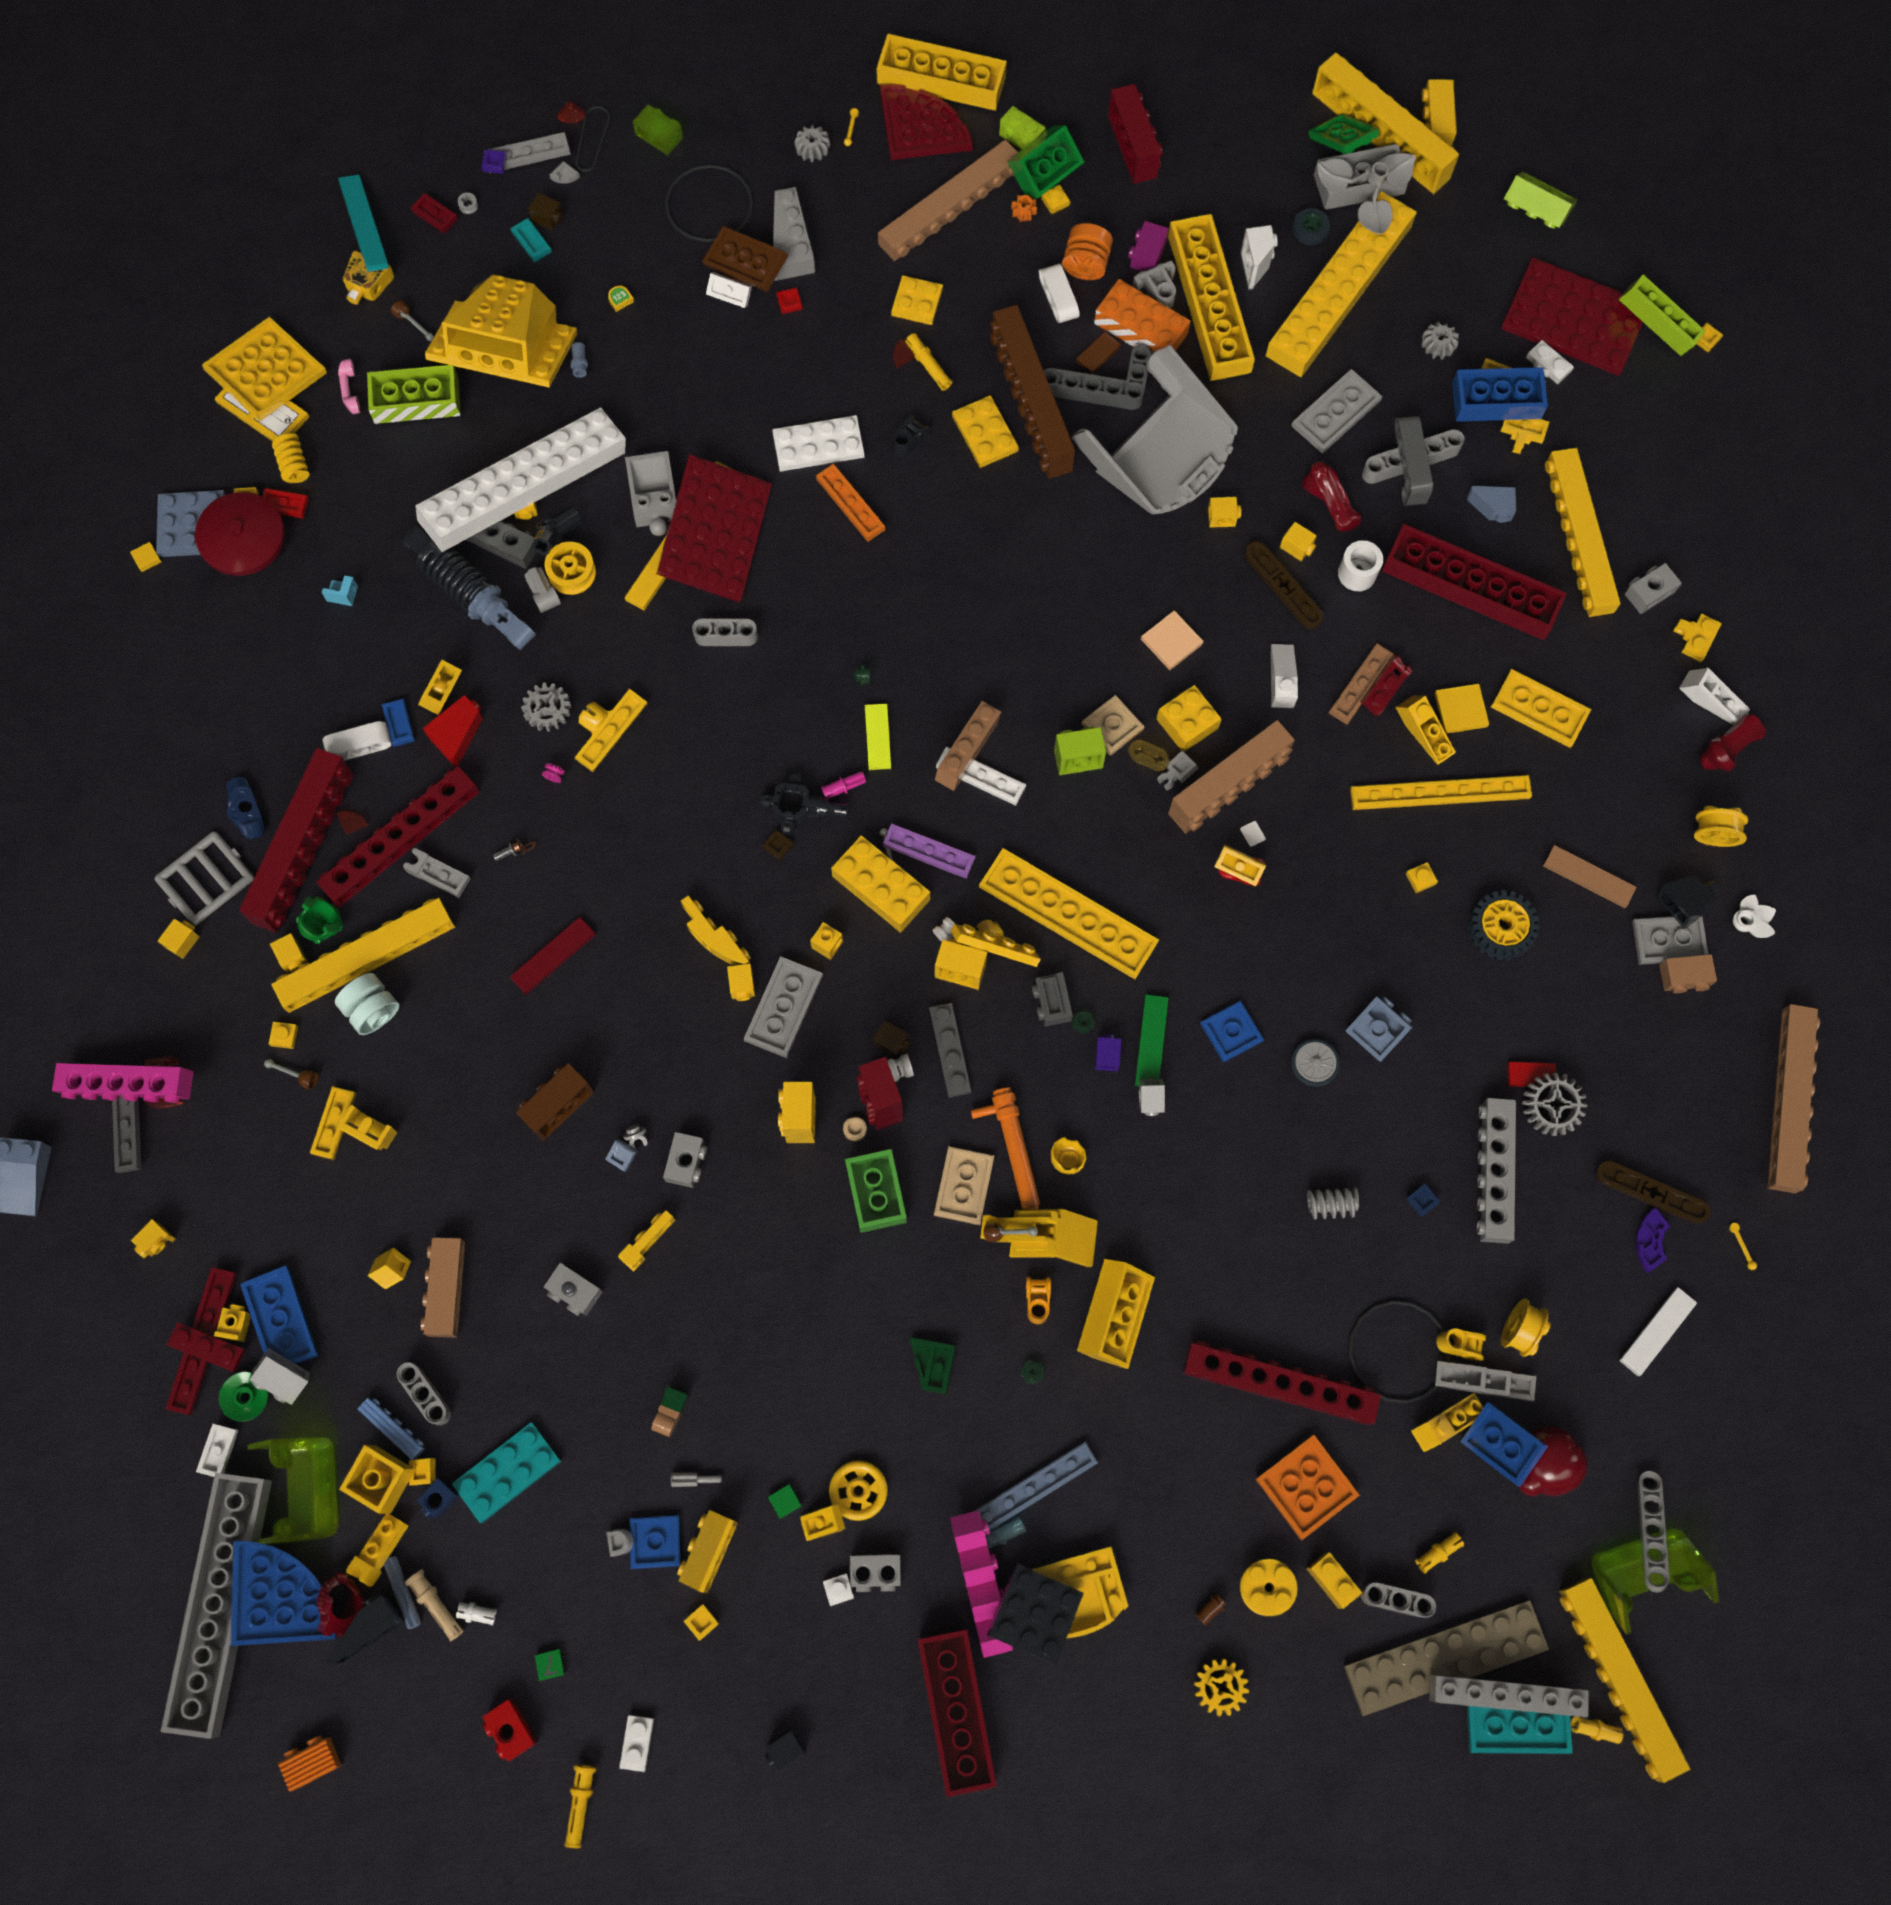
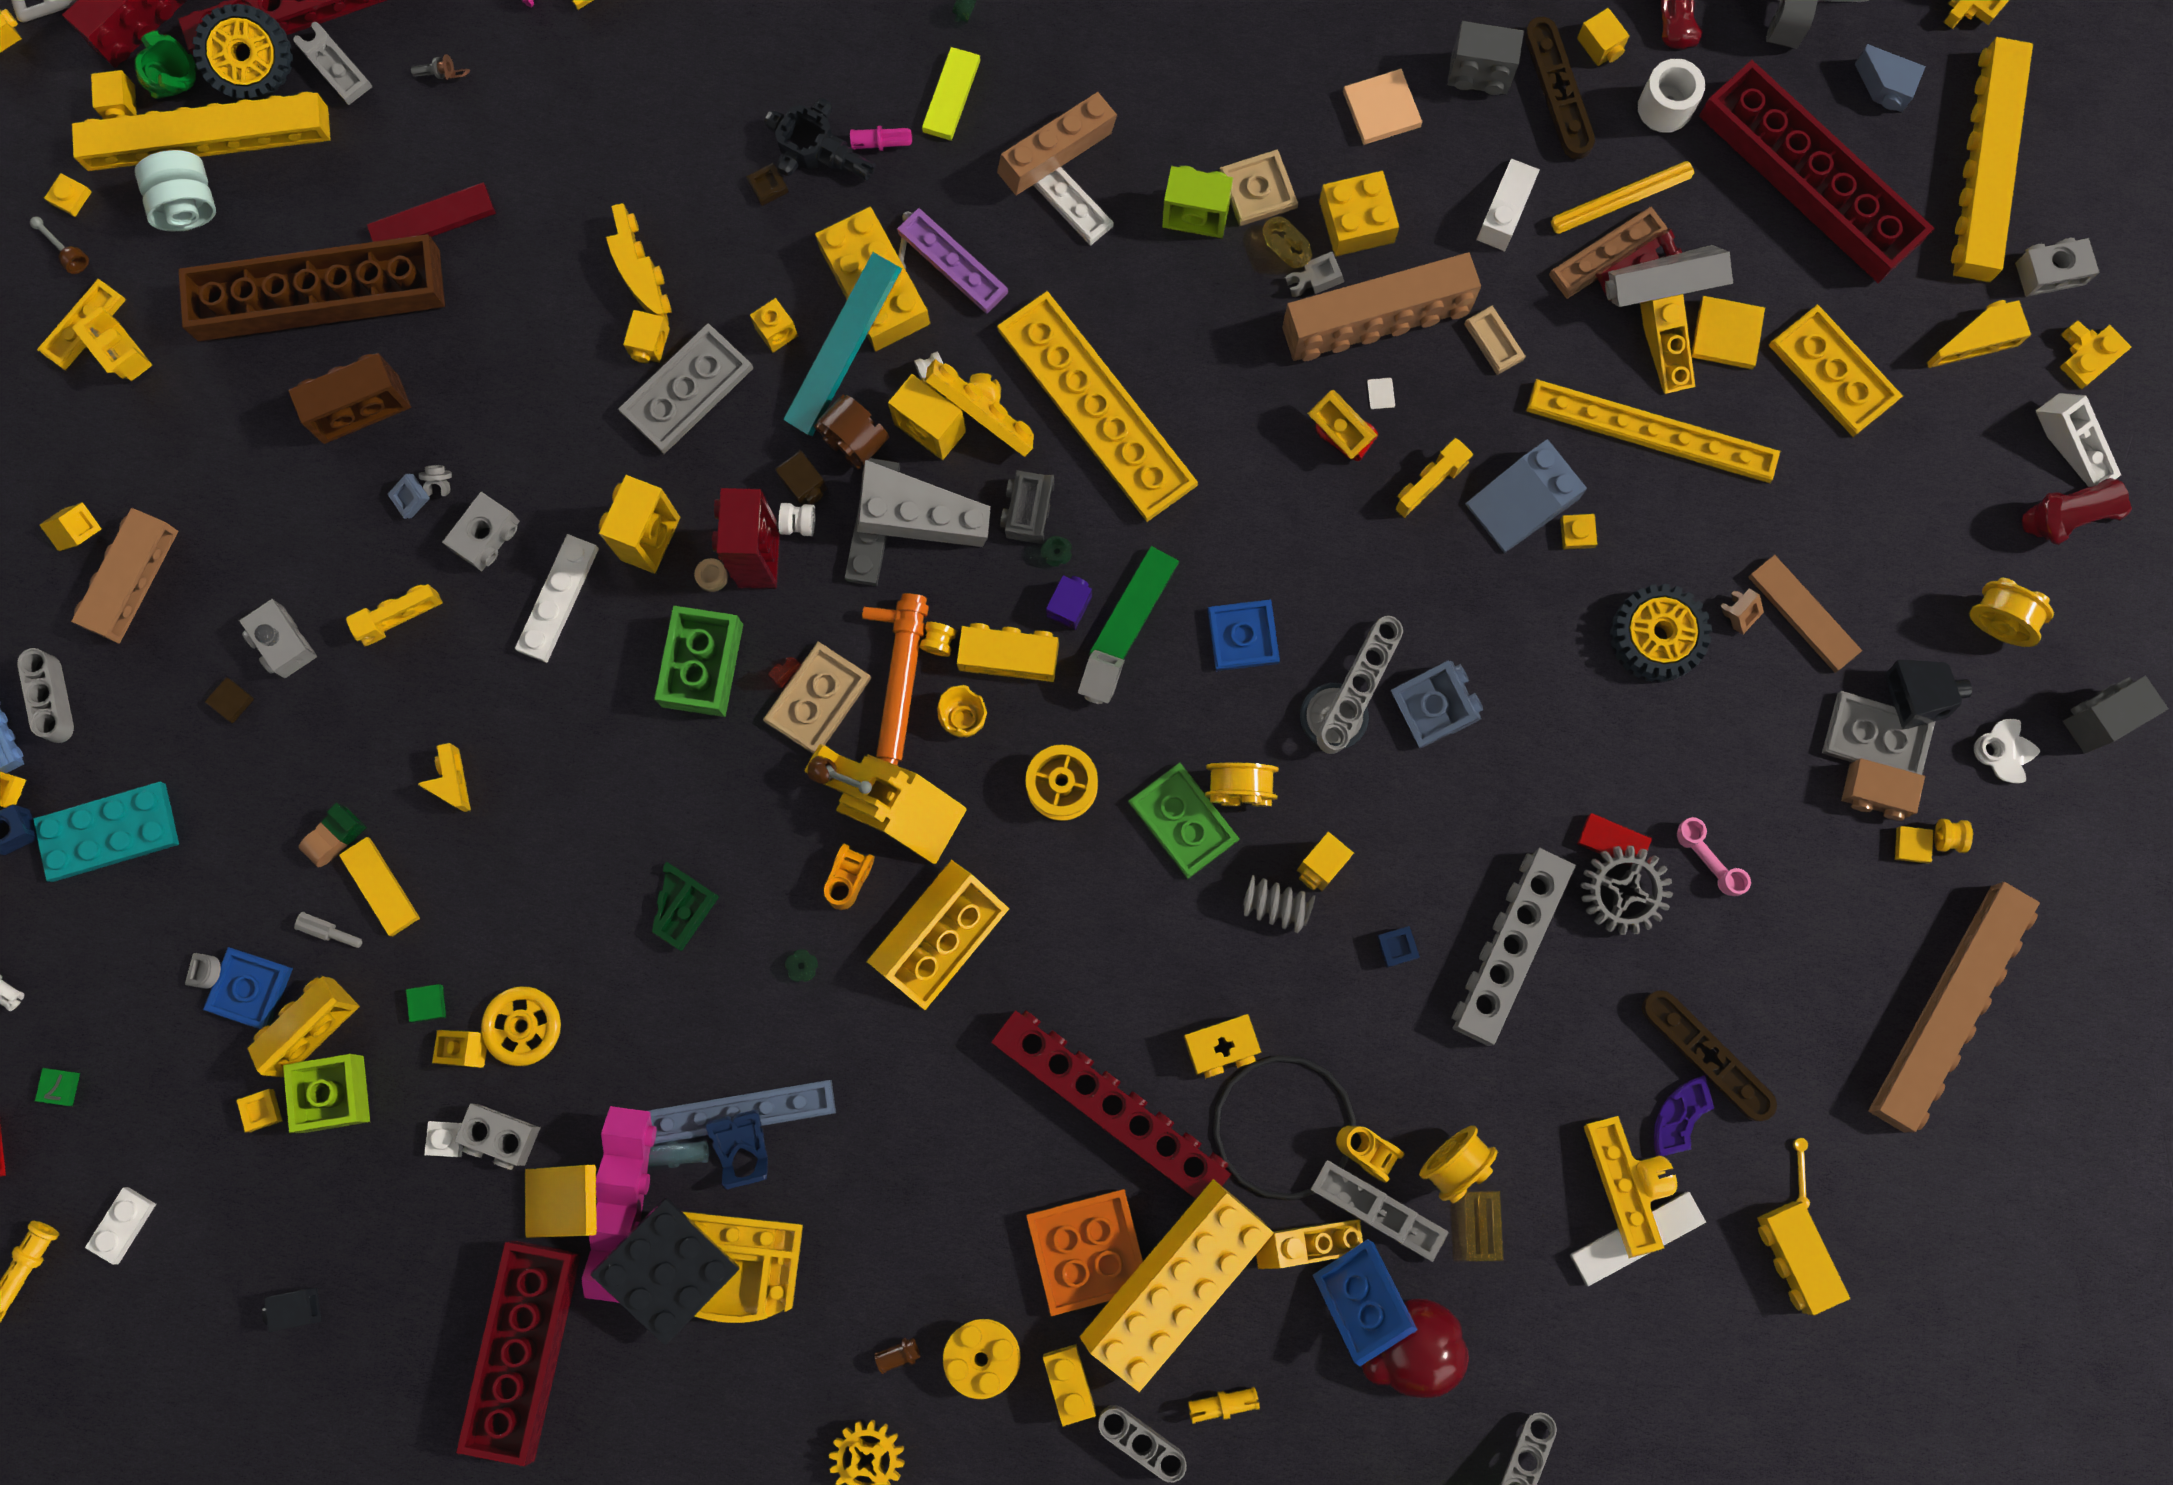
camera: 25 degrees right, 5 degrees up
none -> reddish brown brick [178,234,445,341]
none -> wheel [193,4,293,100]
none -> dark brown tile [205,677,254,723]
none -> lime brick [283,1054,370,1133]
none -> yellow tile [339,837,420,937]
none -> yellow slope [418,743,471,812]
none -> white plate [515,534,599,663]
none -> yellow tile [525,1165,597,1238]
none -> dark blue piece [706,1110,768,1189]
none -> clear red tile [768,657,801,689]
none -> teal tile [784,252,902,436]
none -> reddish brown brick [814,394,890,470]
none -> light grey wedge [857,460,990,547]
none -> yellow wheel [919,622,957,657]
none -> yellow brick [957,623,1059,682]
none -> yellow wheel [1026,745,1098,821]
none -> yellow brick [1079,1179,1274,1392]
none -> bright green tile [1128,763,1239,880]
none -> yellow brick [1184,1014,1261,1078]
none -> yellow wheel [1205,763,1279,807]
none -> yellow brick [1297,831,1354,891]
none -> light grey beam [1316,616,1403,754]
none -> yellow plate [1396,438,1473,518]
none -> dark grey brick [1447,21,1524,95]
none -> tan tile [1464,305,1526,375]
none -> sand blue slope [1465,439,1587,553]
none -> clear yellow tile [1465,1191,1503,1261]
none -> yellow axle [1551,161,1694,234]
none -> yellow plate [1584,1116,1677,1258]
none -> light grey slope [1605,245,1733,307]
none -> bright pink bar [1677,817,1751,896]
none -> medium nougat tile [1721,589,1764,635]
none -> yellow brick [1757,1201,1850,1316]
none -> yellow tile [1895,826,1933,864]
none -> yellow slope [1927,300,2031,368]
none -> yellow wheel [1934,818,1973,853]
none -> dark grey brick [2063,675,2169,754]

